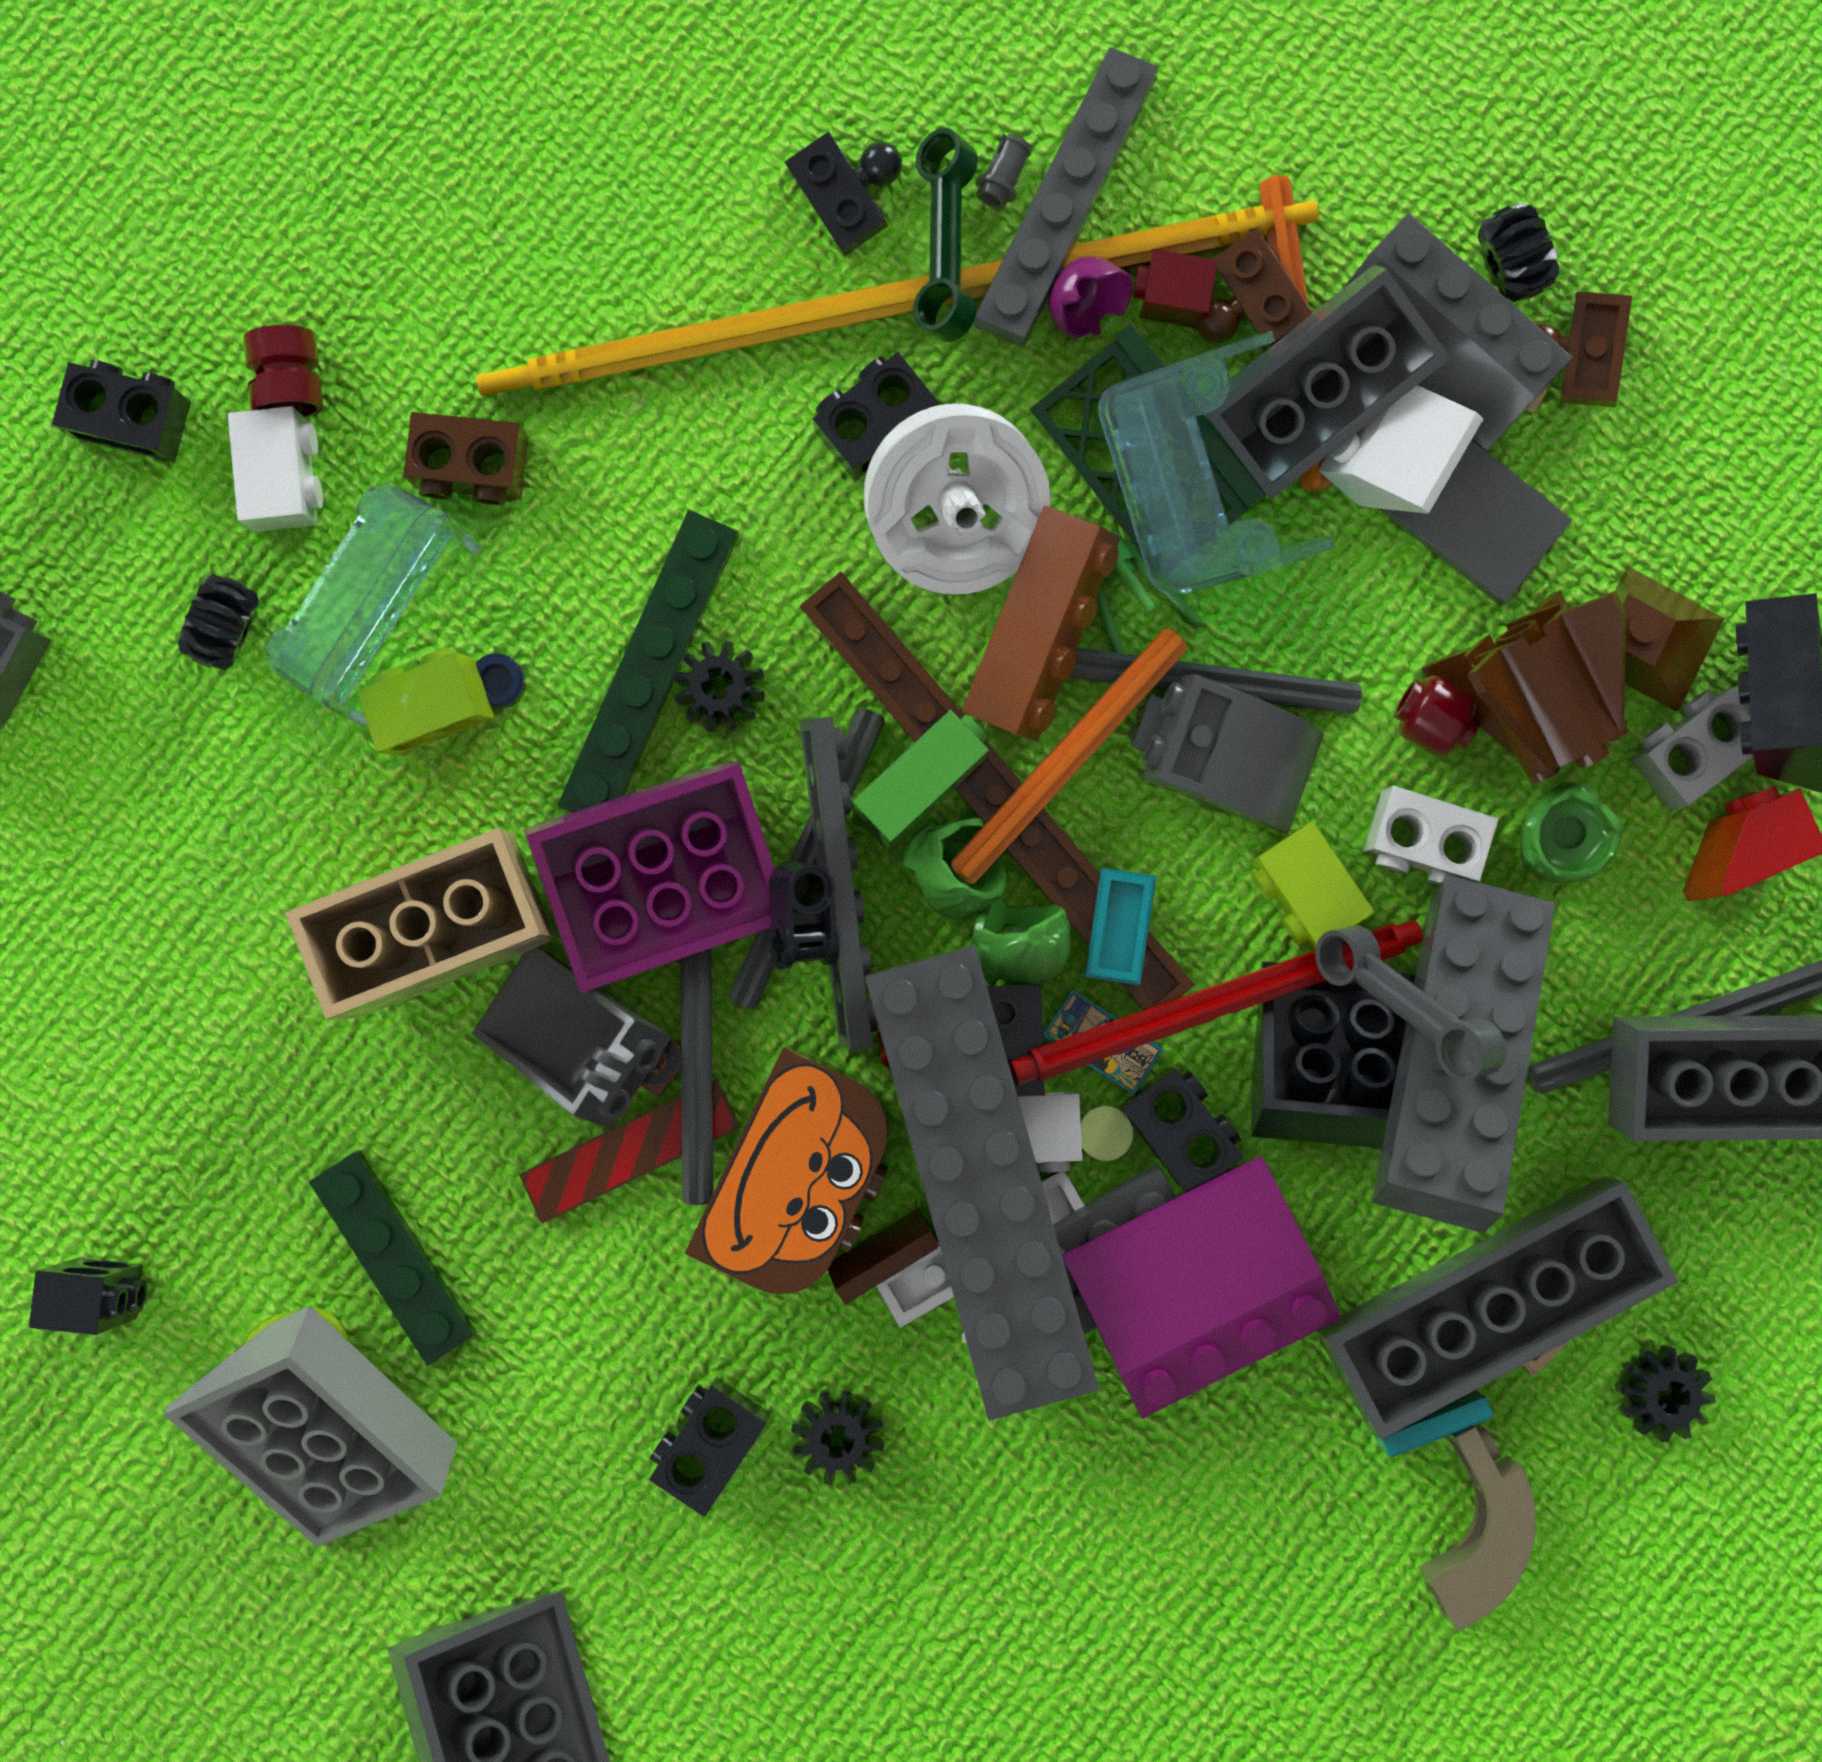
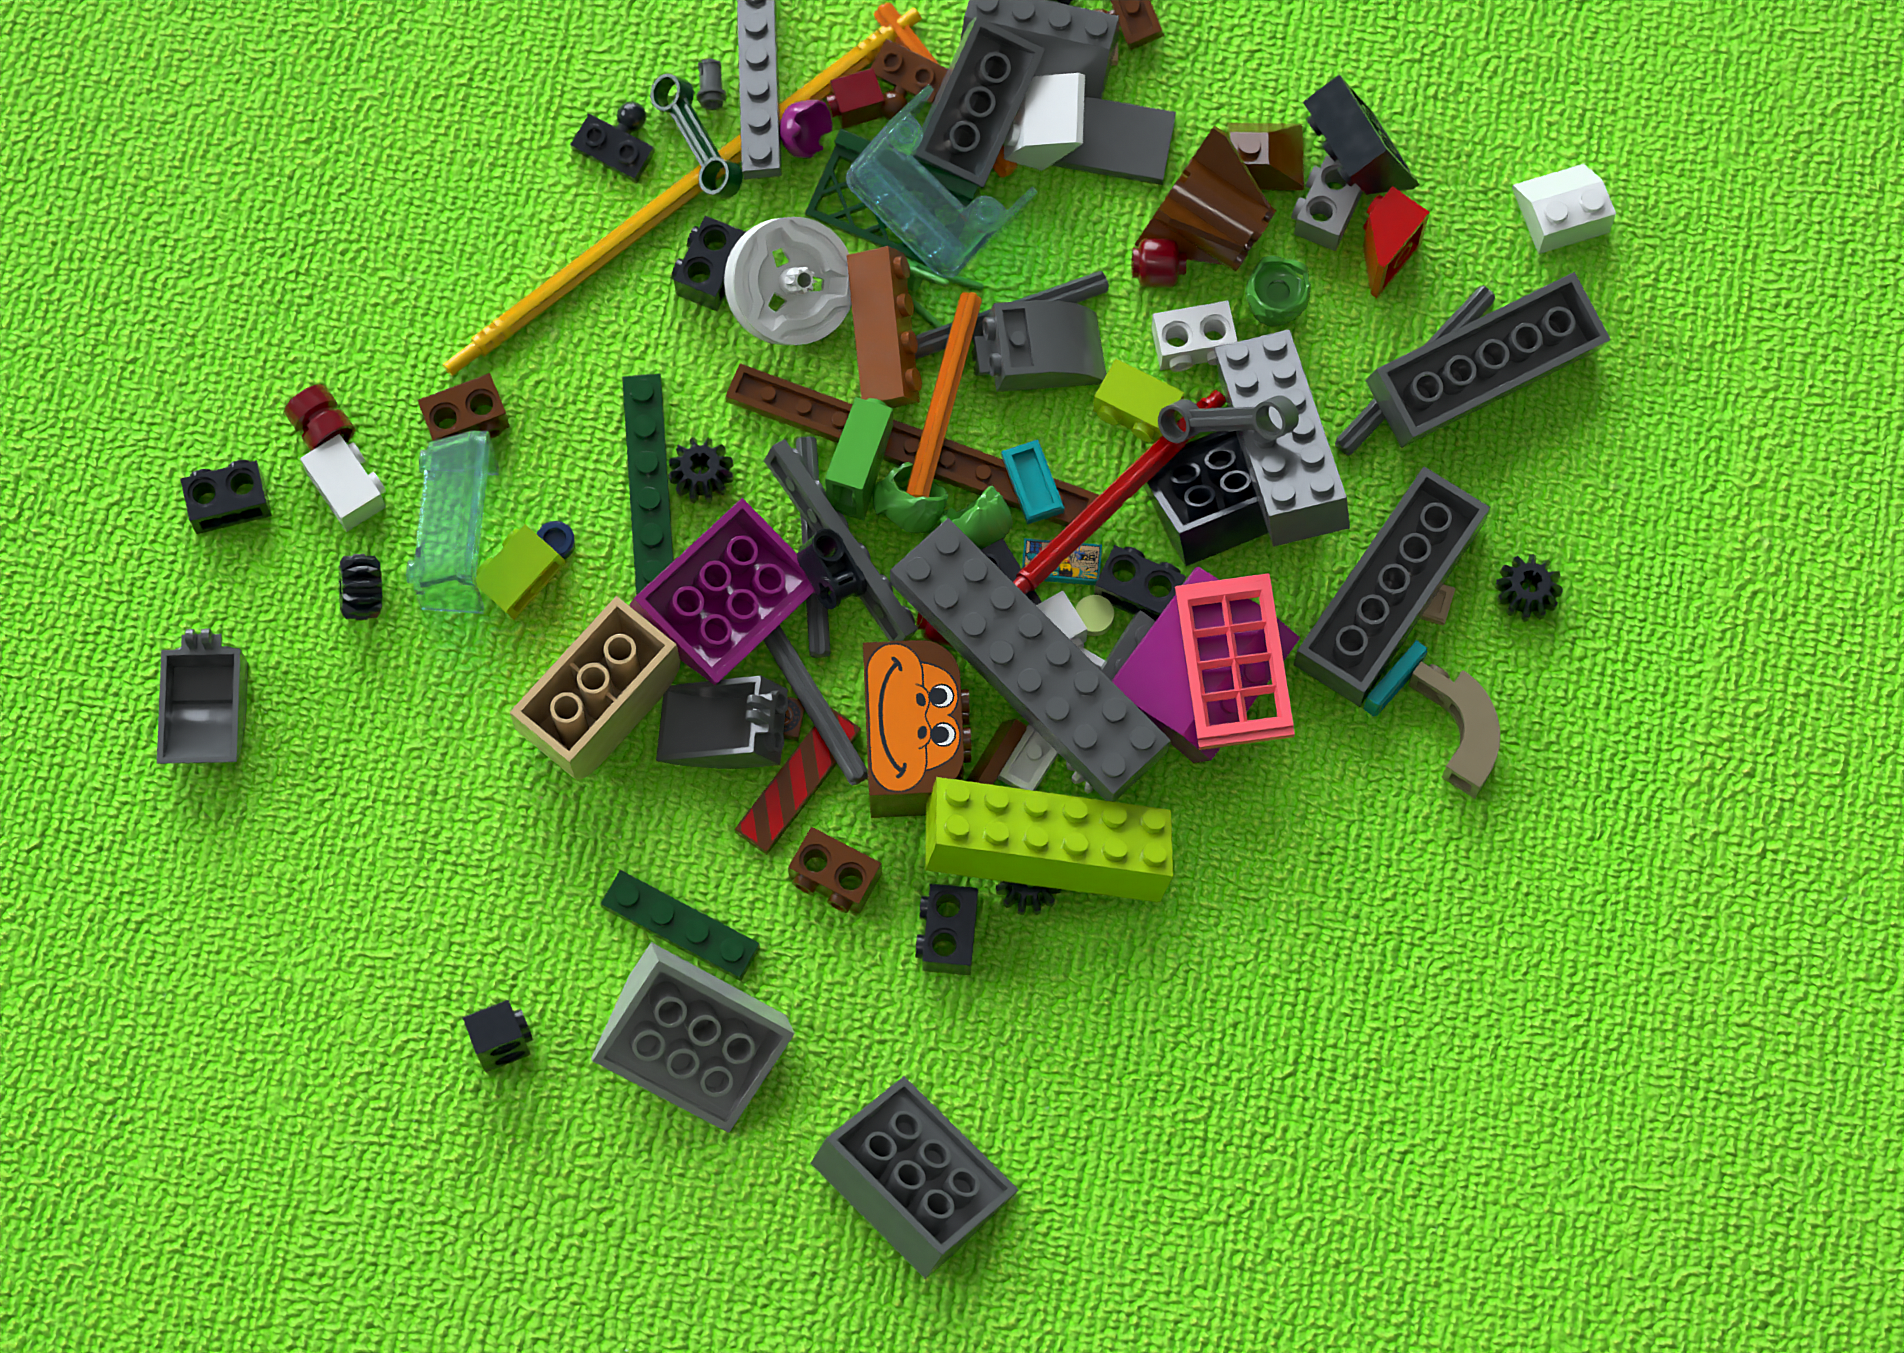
camera: 30 degrees left, 15 degrees down
none -> reddish brown brick [788,827,882,914]
none -> lime brick [925,777,1173,903]
none -> coral piece [1175,573,1295,750]

